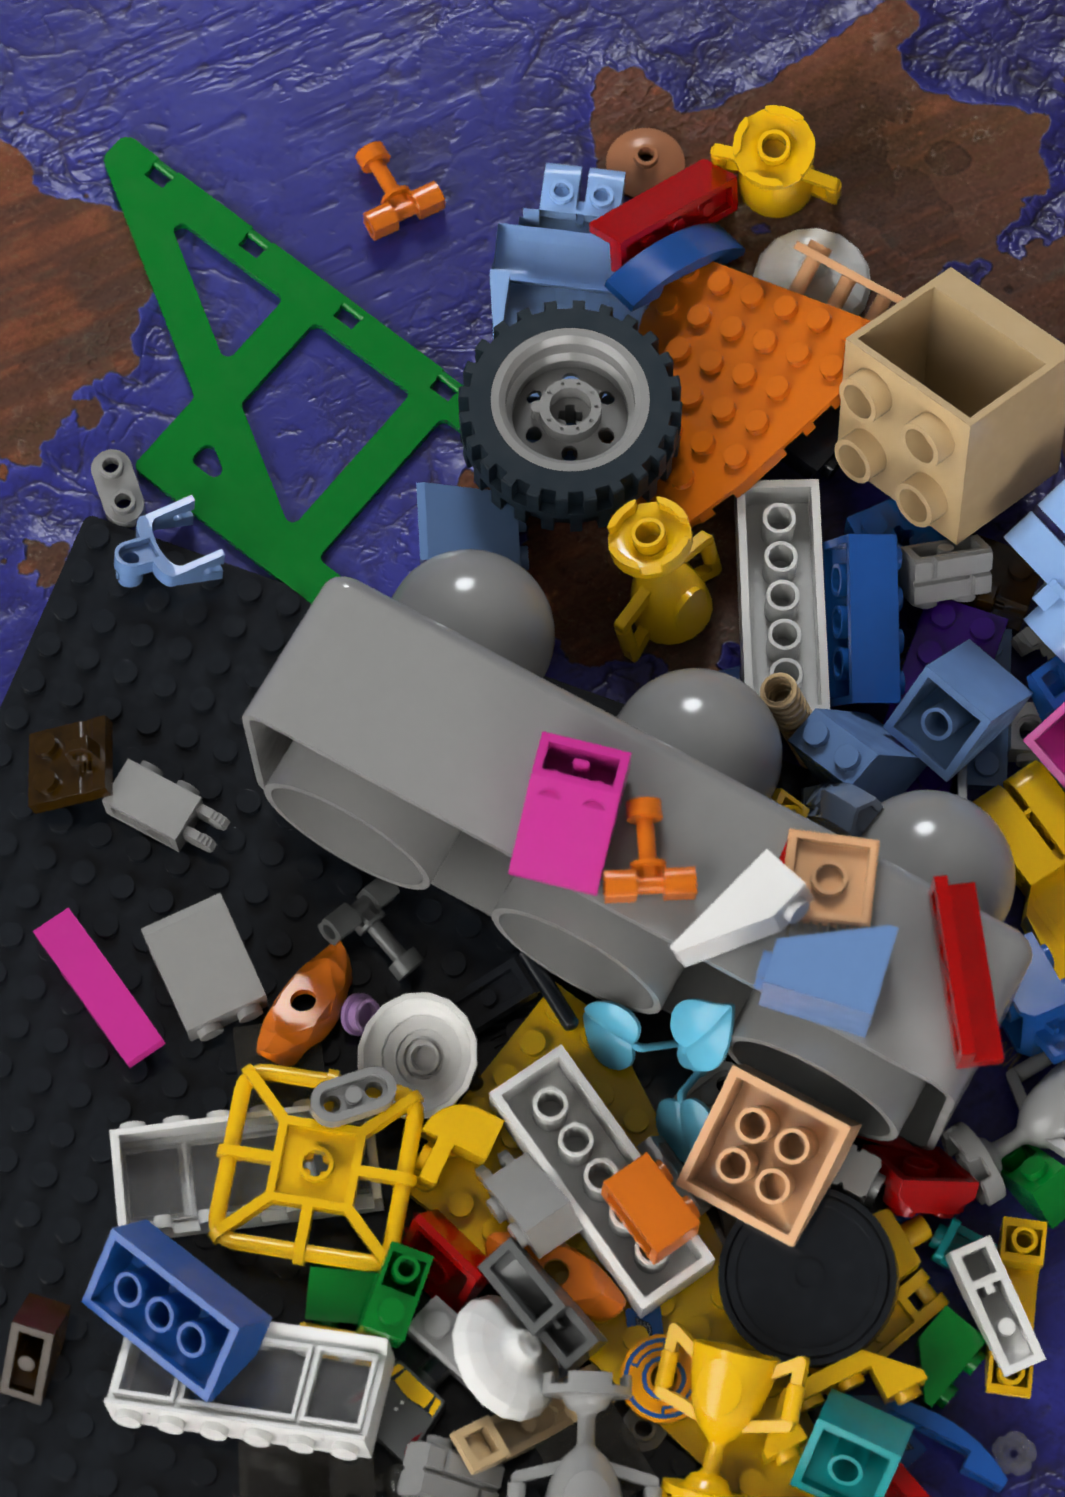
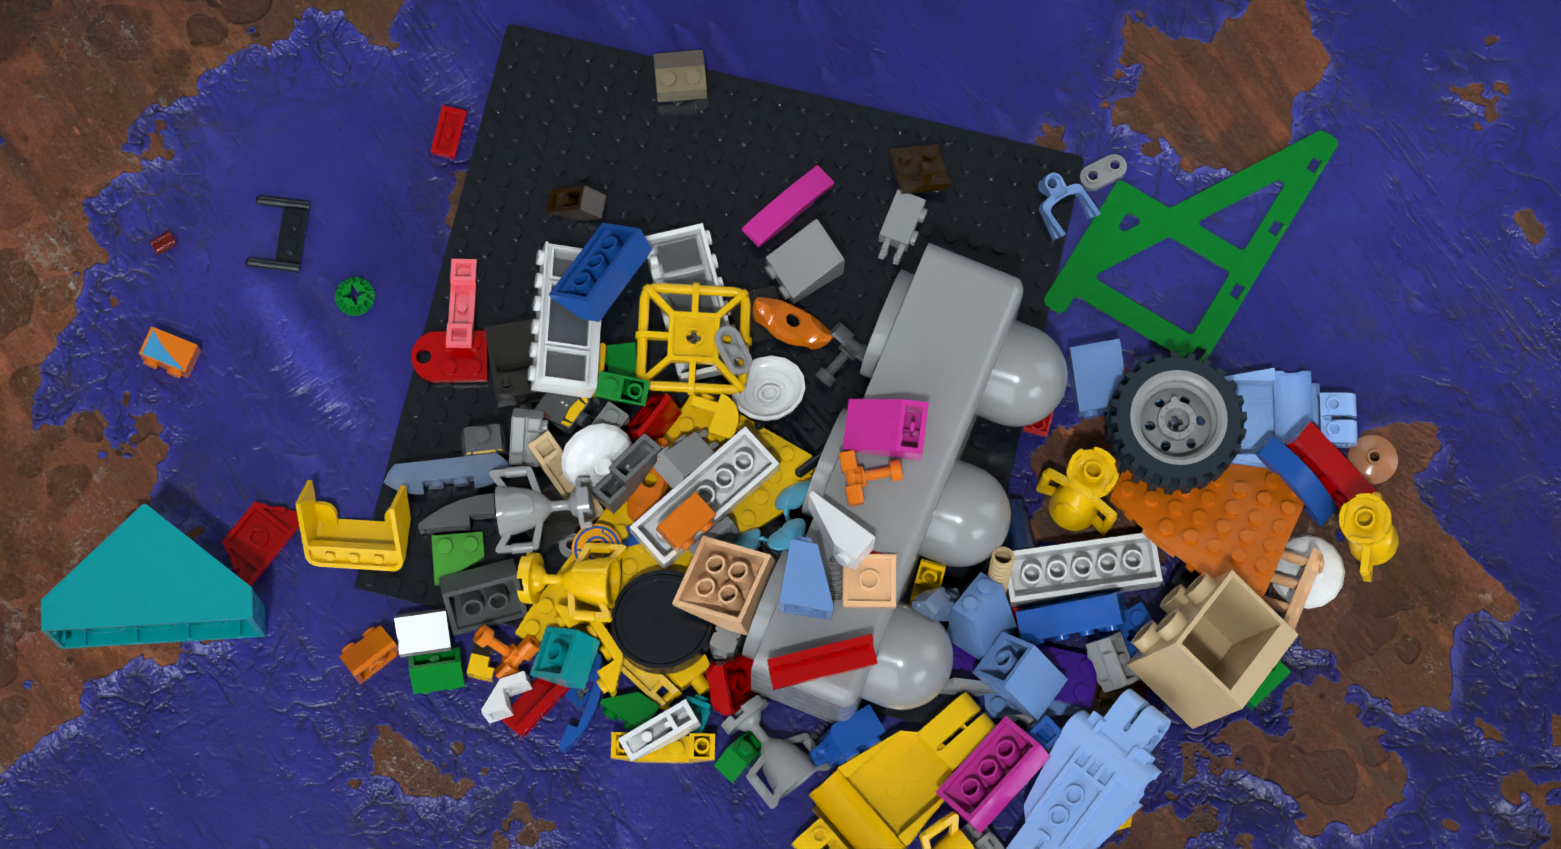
camera: 80 degrees right, 5 degrees up
lavender plate [340,993,380,1036] -> none
orange bar [355,141,445,241] -> none
clear plate [992,1431,1037,1476] -> none

